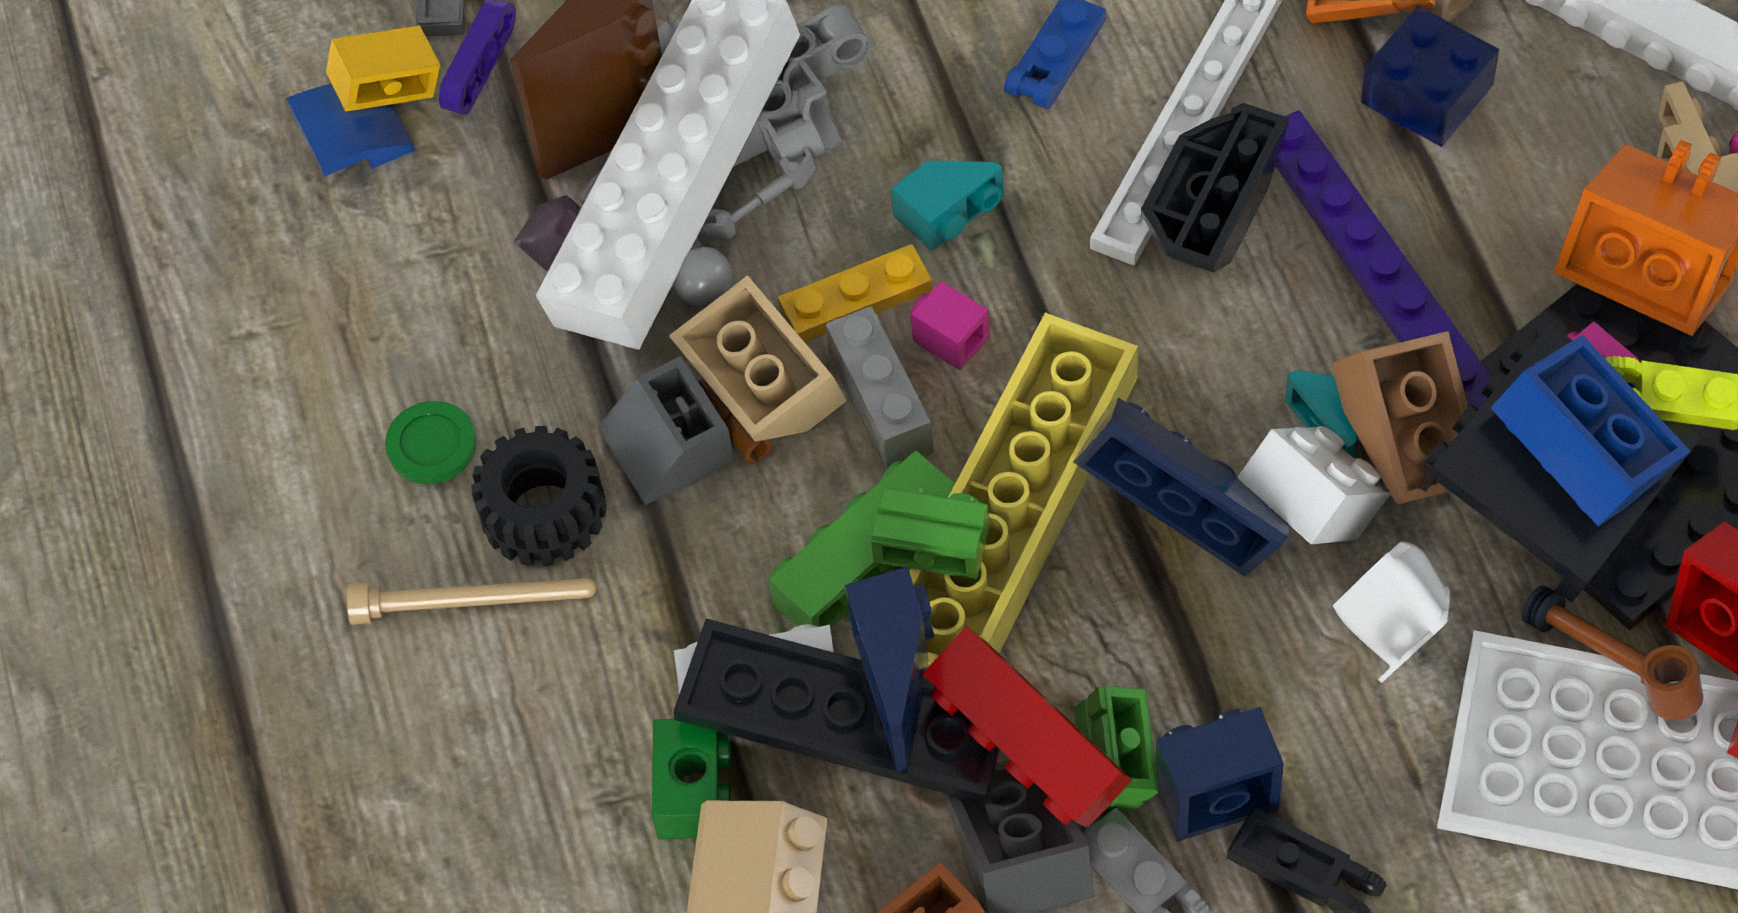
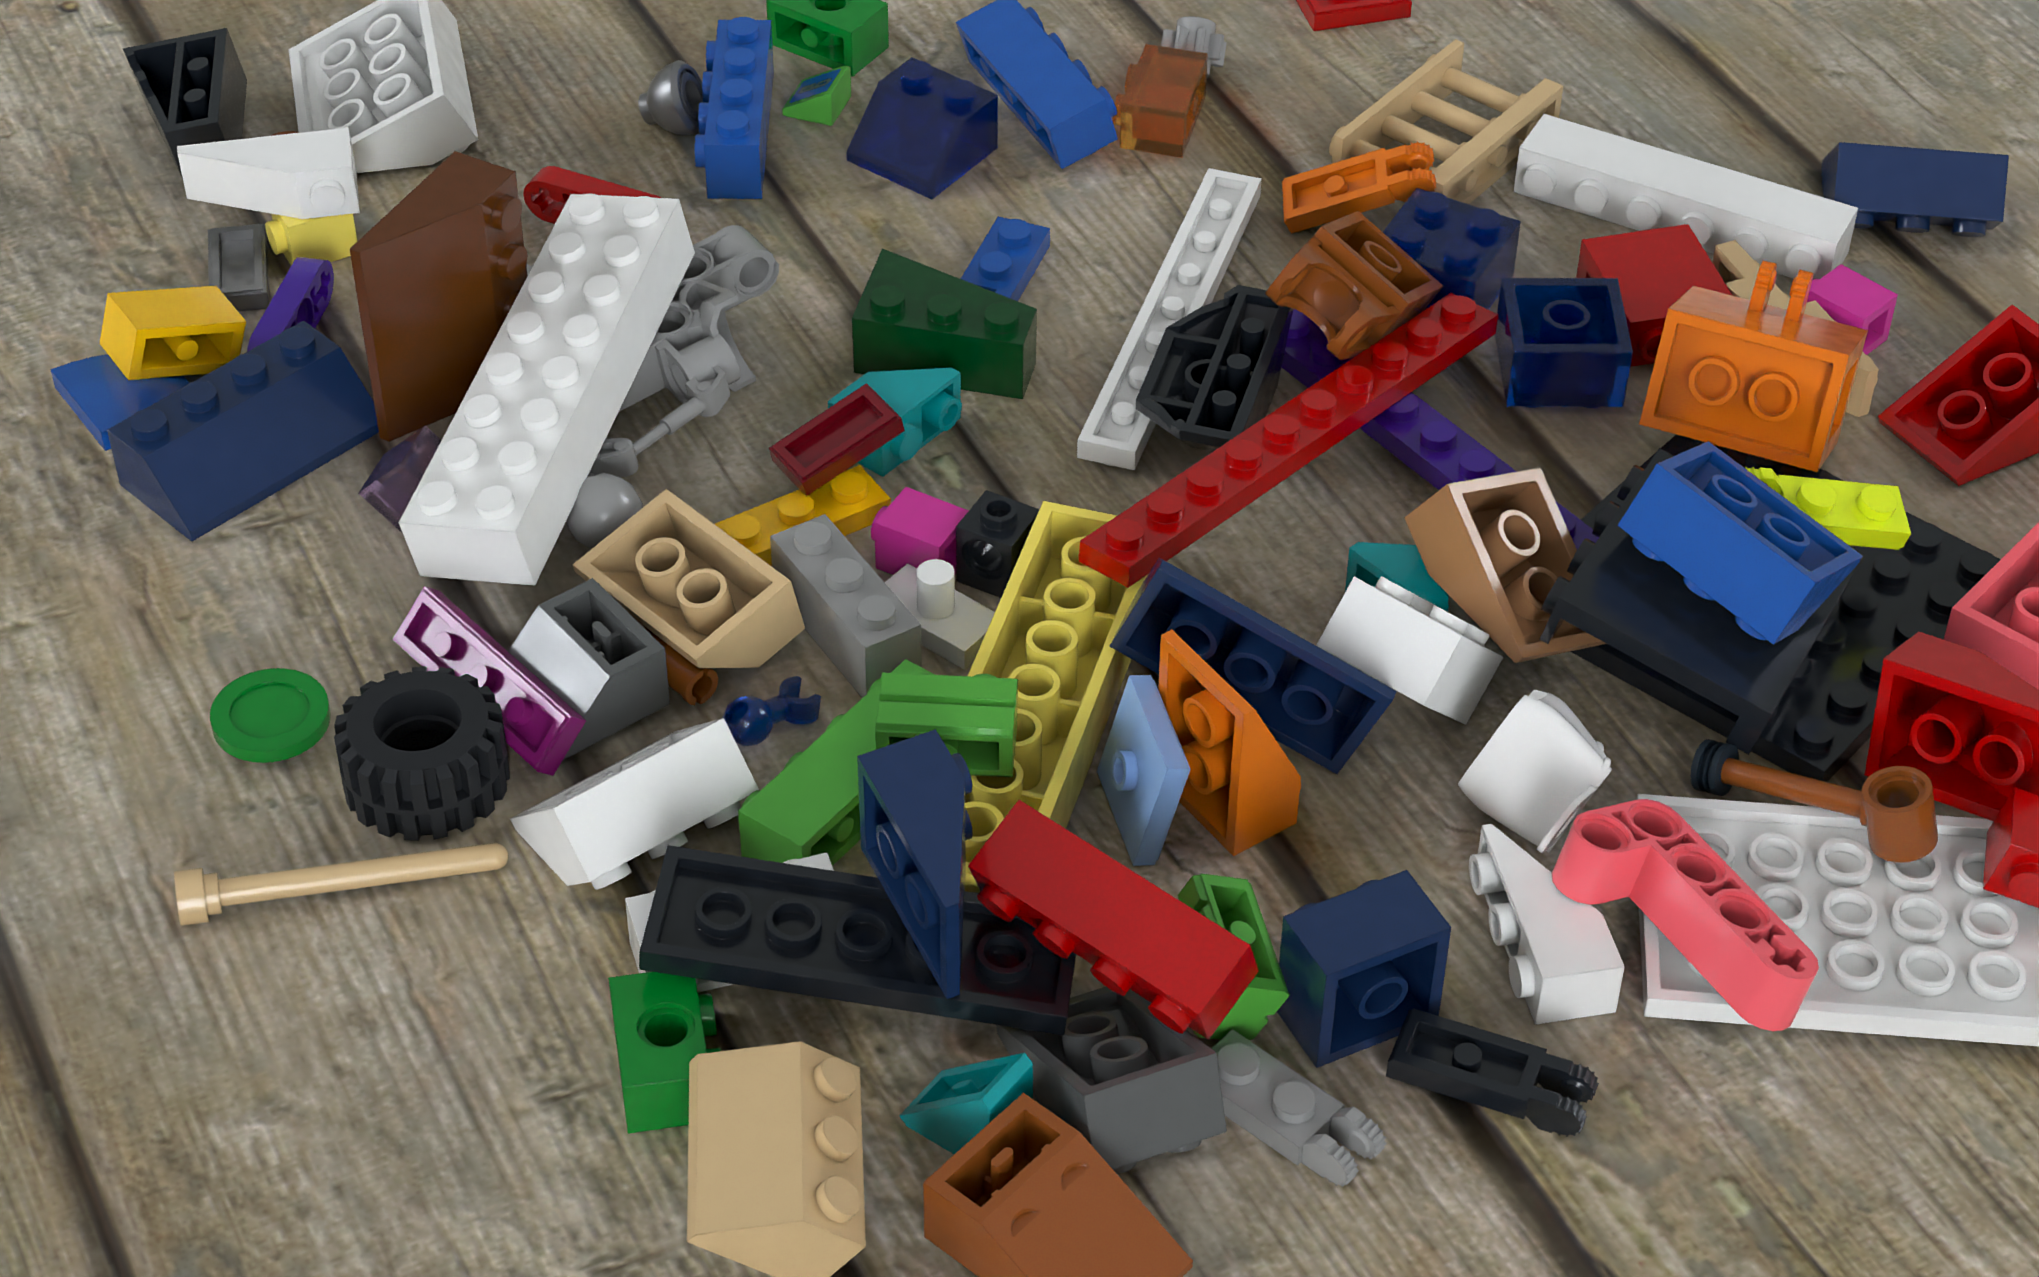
camera: 15 degrees left, 15 degrees down
none -> dark blue slope [107,321,379,542]
none -> magenta tile [392,586,586,776]
none -> white slope [510,718,759,890]
none -> clear blue arm [722,676,821,747]
none -> dark red tile [768,383,905,497]
none -> dark green wedge [852,248,1037,399]
none -> white tile [884,559,995,670]
none -> teal slope [899,1052,1033,1154]
none -> black brick [956,490,1039,598]
none -> red plate [1079,293,1499,588]
none -> light blue plate [1097,675,1191,866]
none -> orange slope [1158,630,1301,856]
none -> dark orange brick [1265,211,1443,360]
none -> white slope [1469,824,1625,1025]
none -> clear blue brick [1495,278,1633,408]
none -> coral beam [1552,799,1819,1031]
none -> red panel [1575,224,1733,367]

